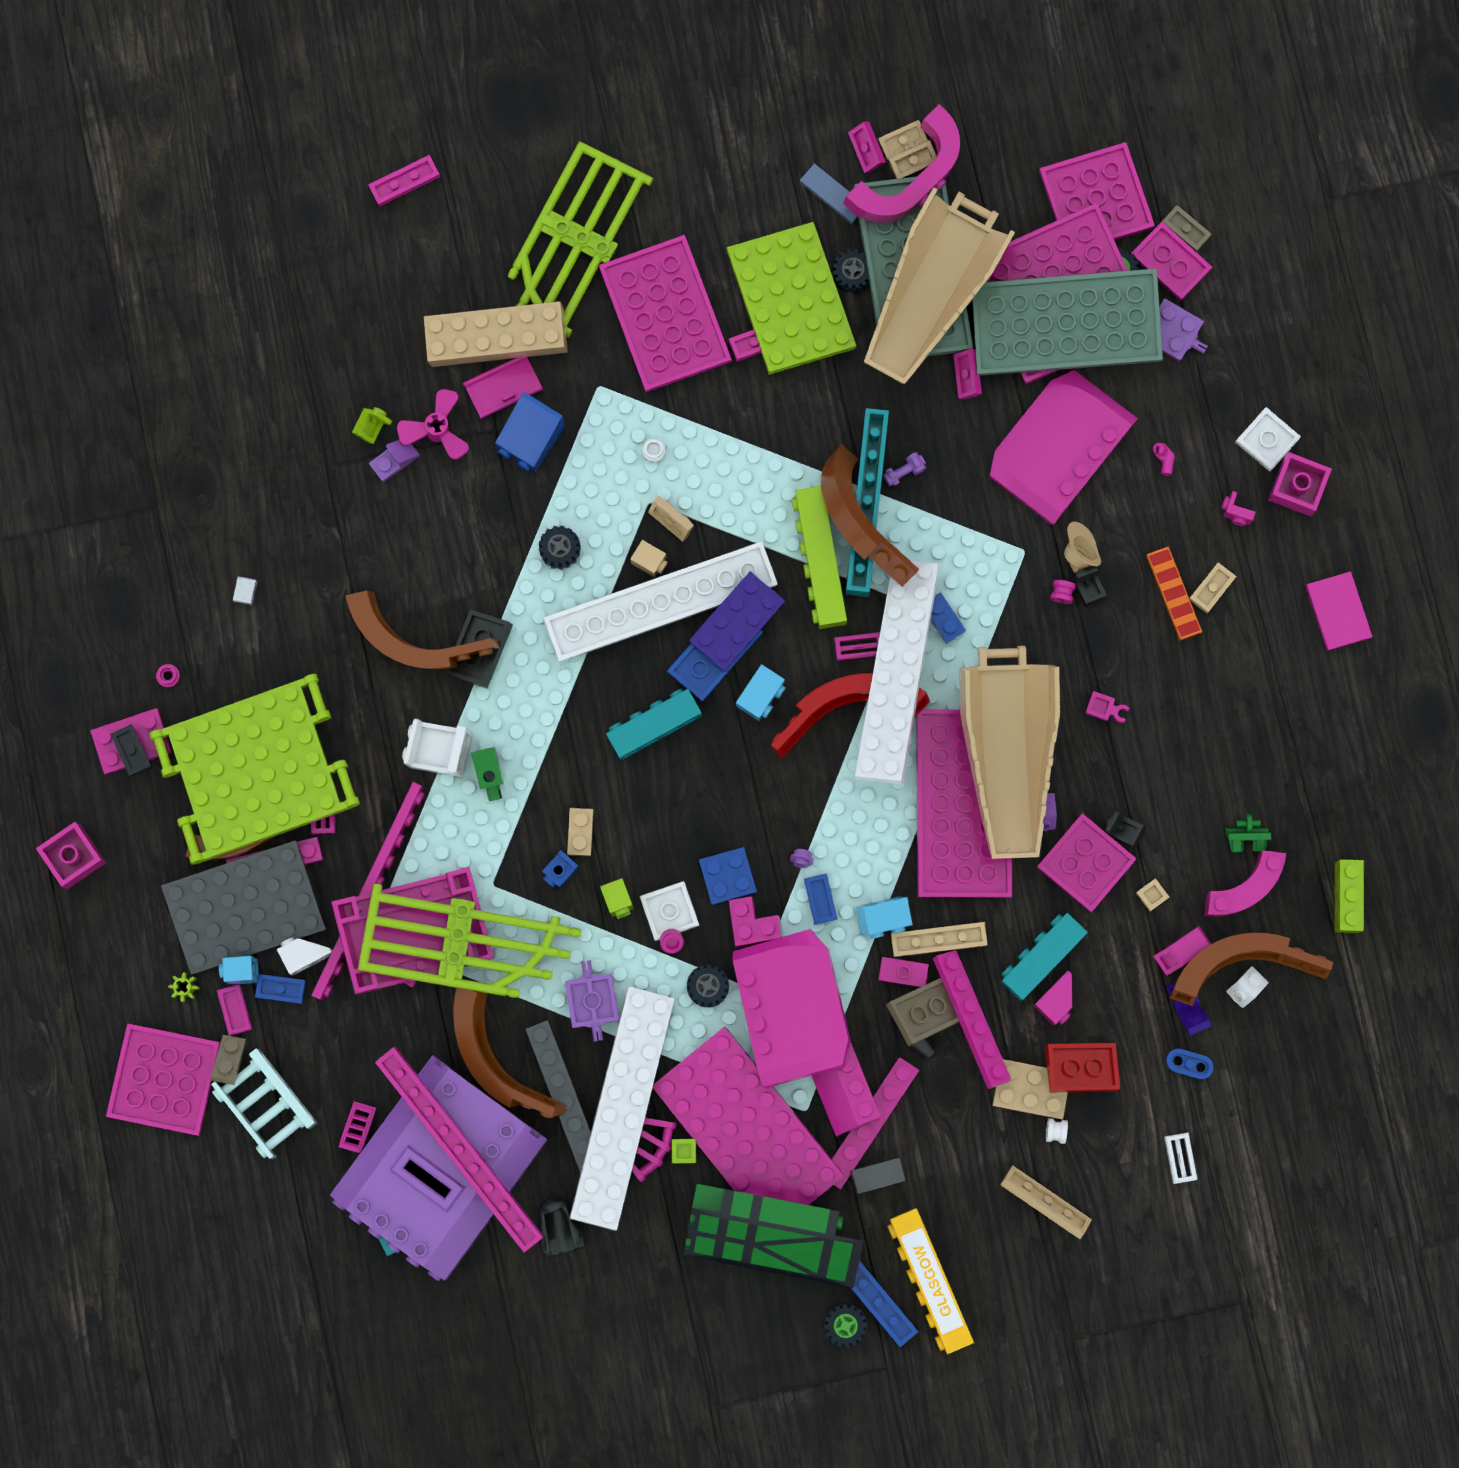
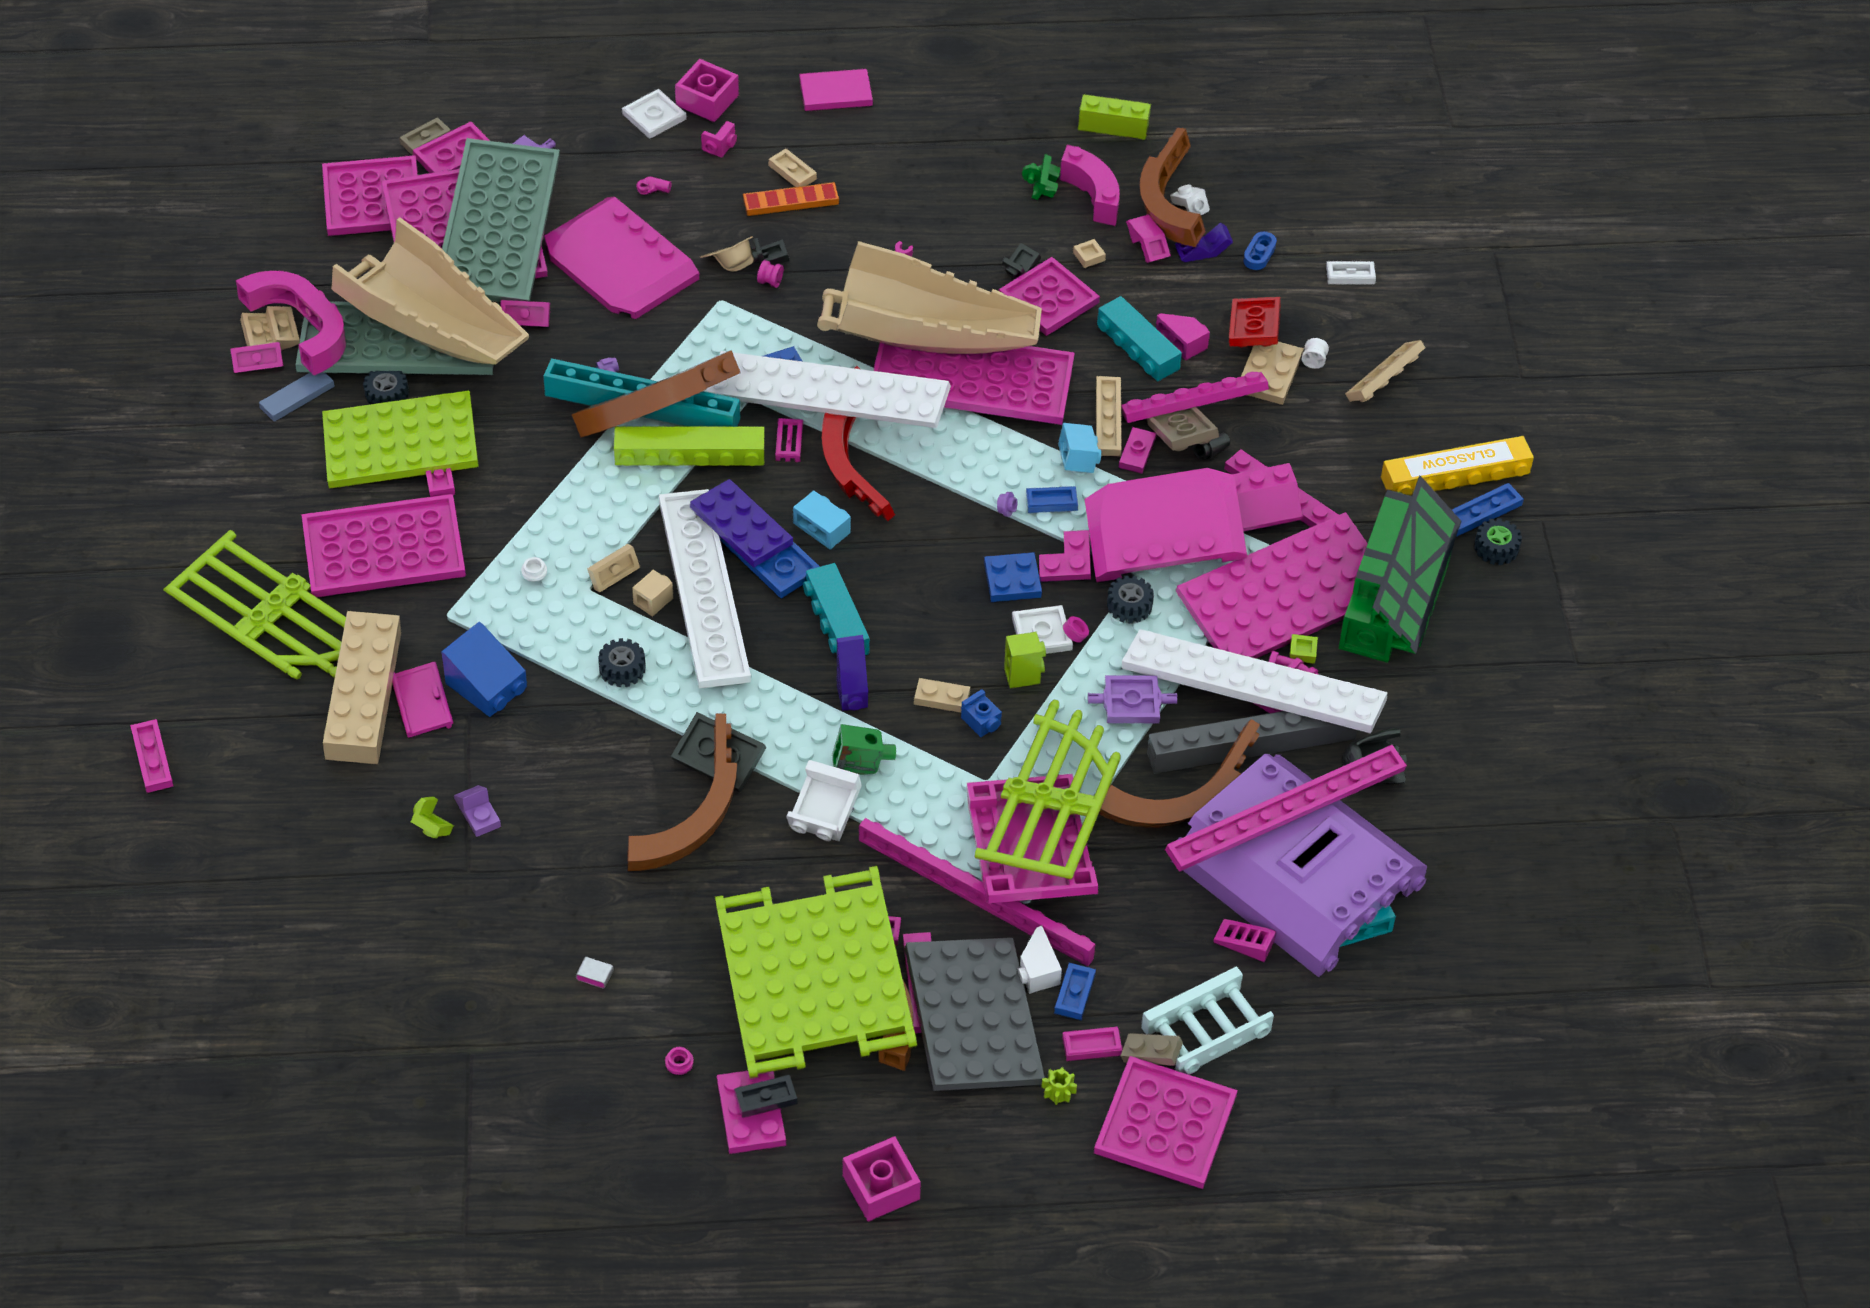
camera: 85 degrees left, 30 degrees down
medium azure brick [219,956,259,985] -> none
dark pink piece [397,389,469,460] -> none
dark grey slope [850,1158,906,1194] -> none
none -> dark purple slope [837,635,868,711]

